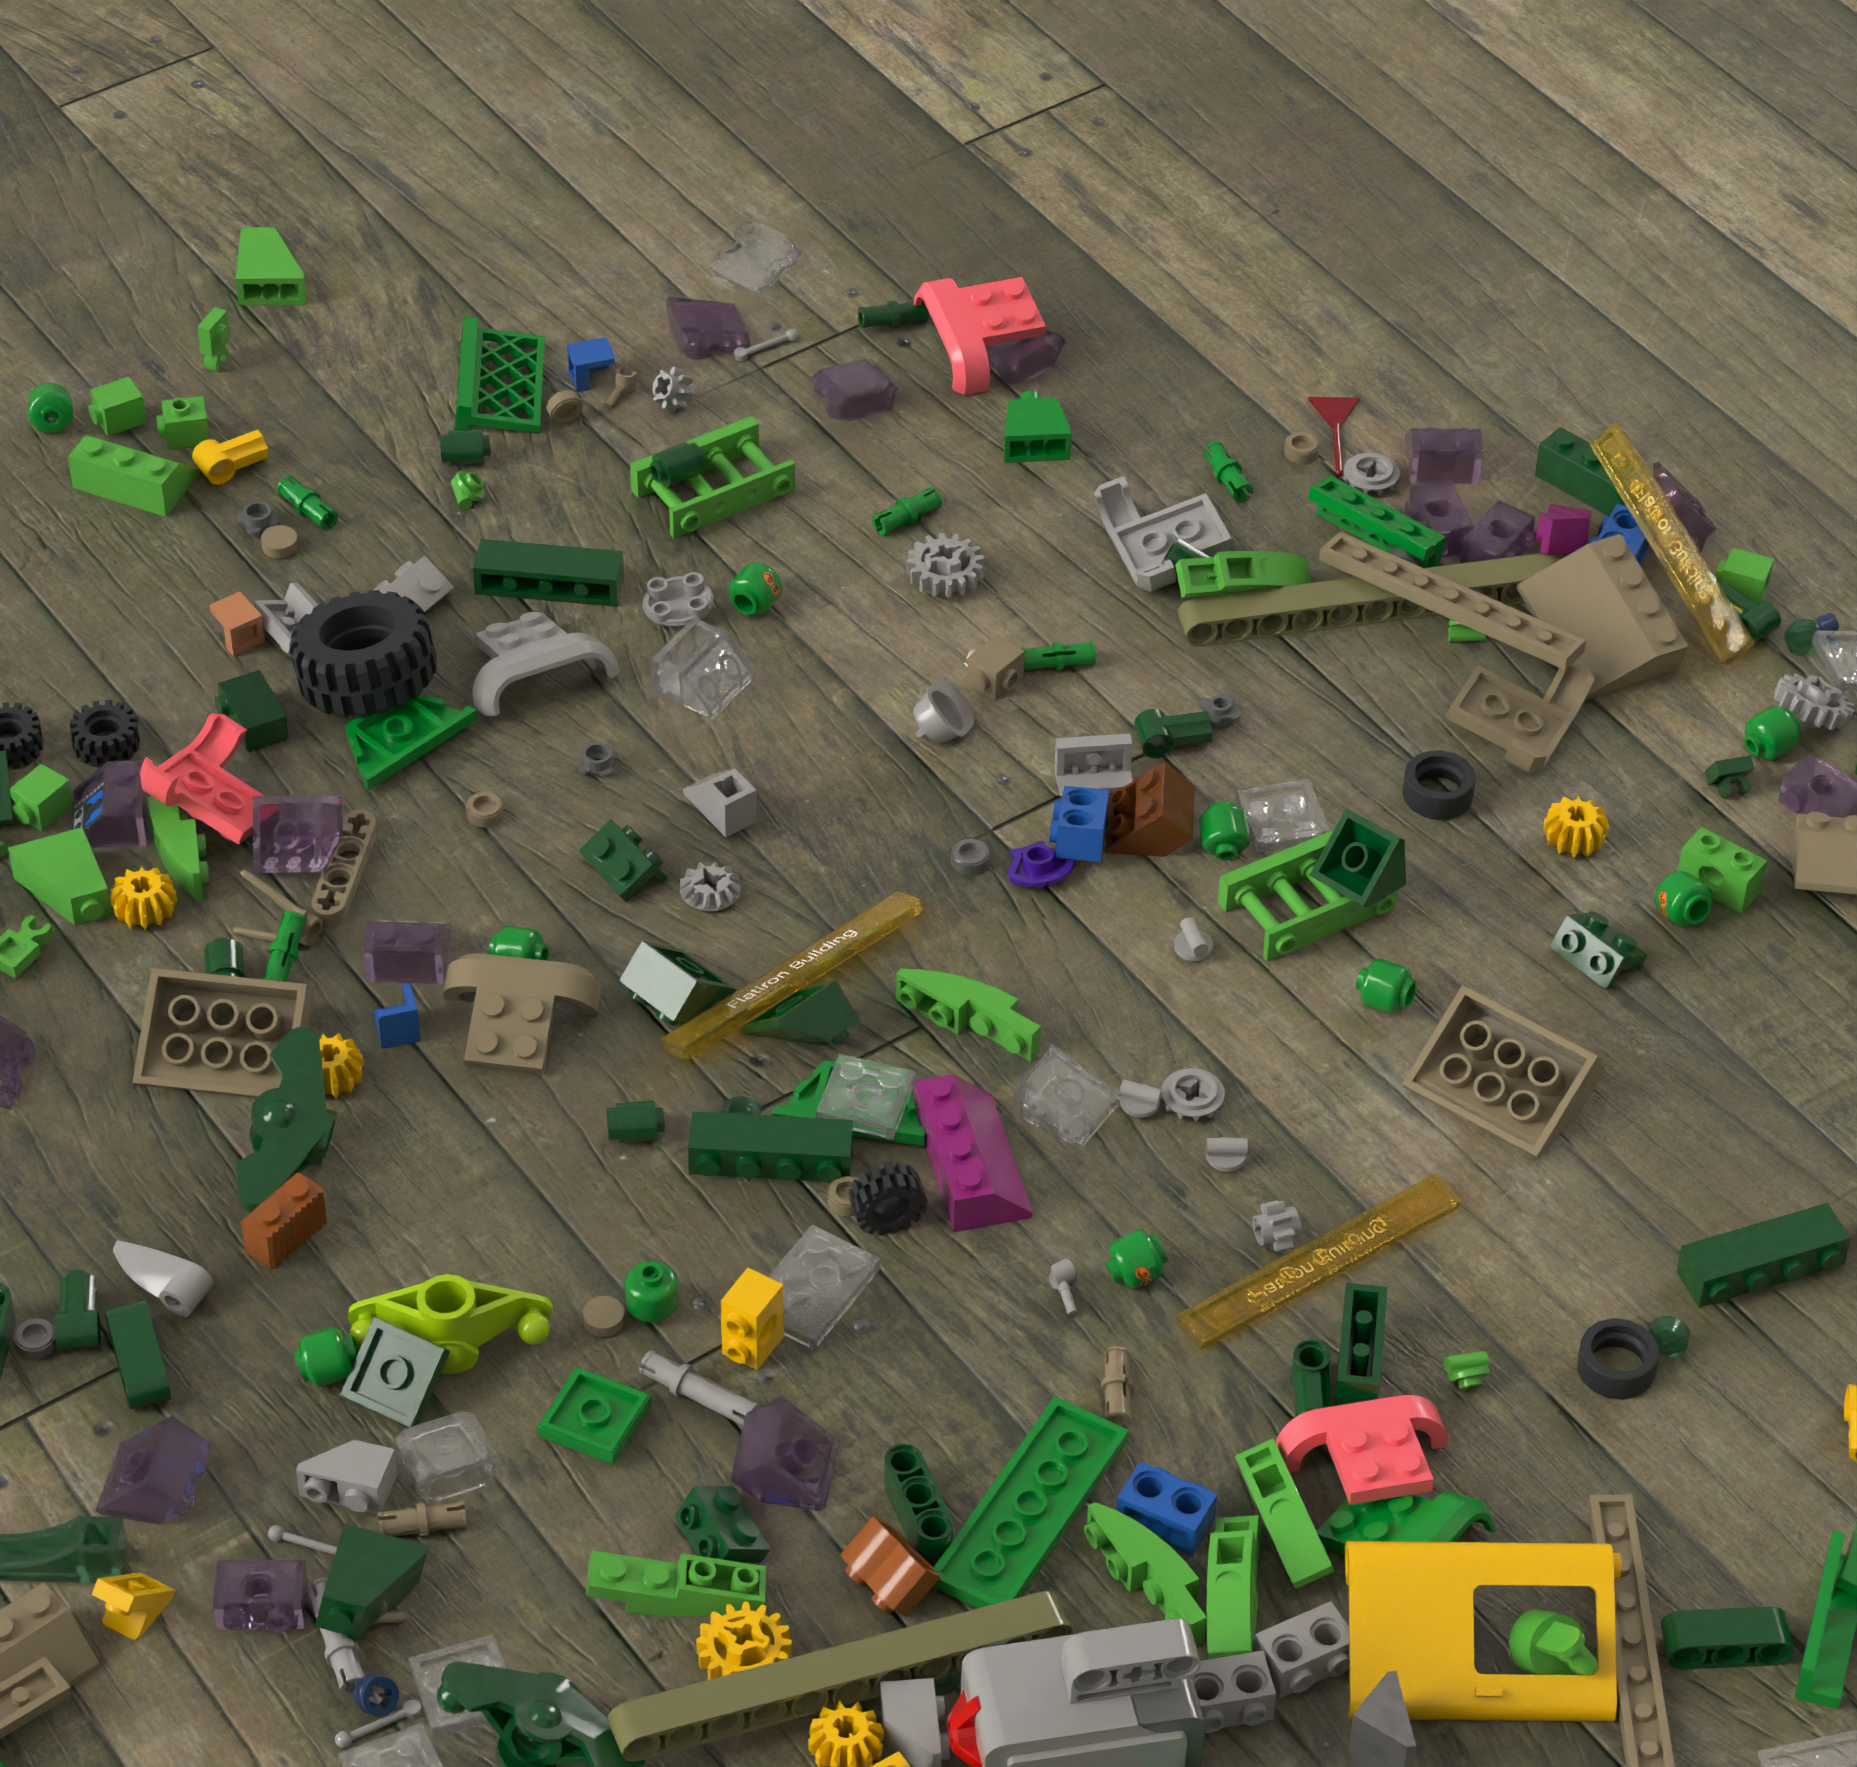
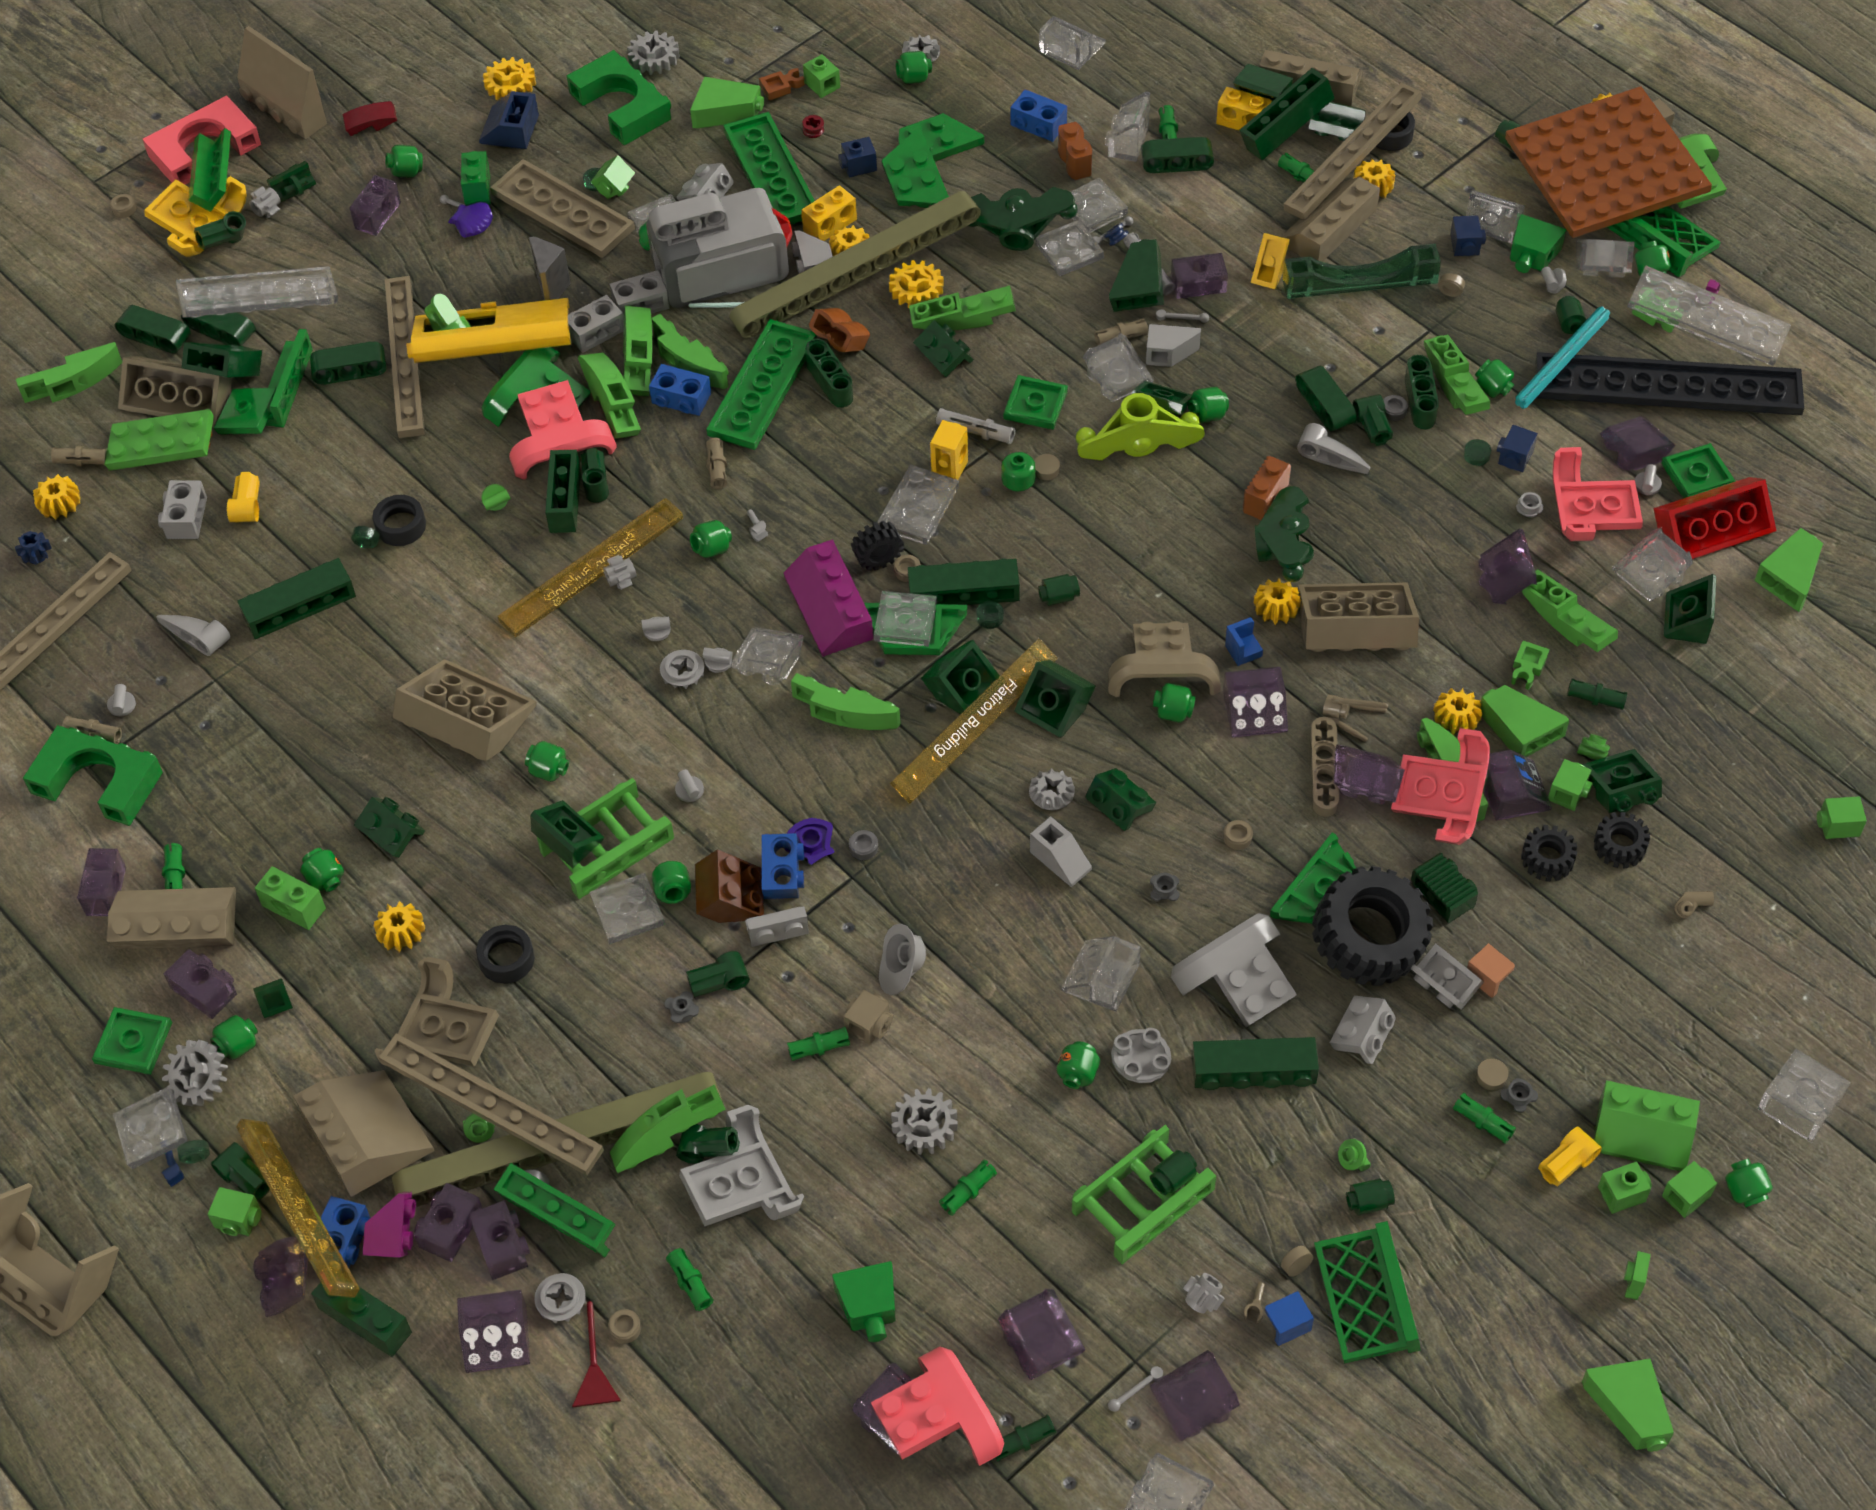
camera: 175 degrees right, 10 degrees up
clear purple slope [95,1415,211,1525] -> none
dark green brick [204,937,245,978] -> none
green pin [263,911,307,982] -> none
slope [730,1395,841,1511] -> none

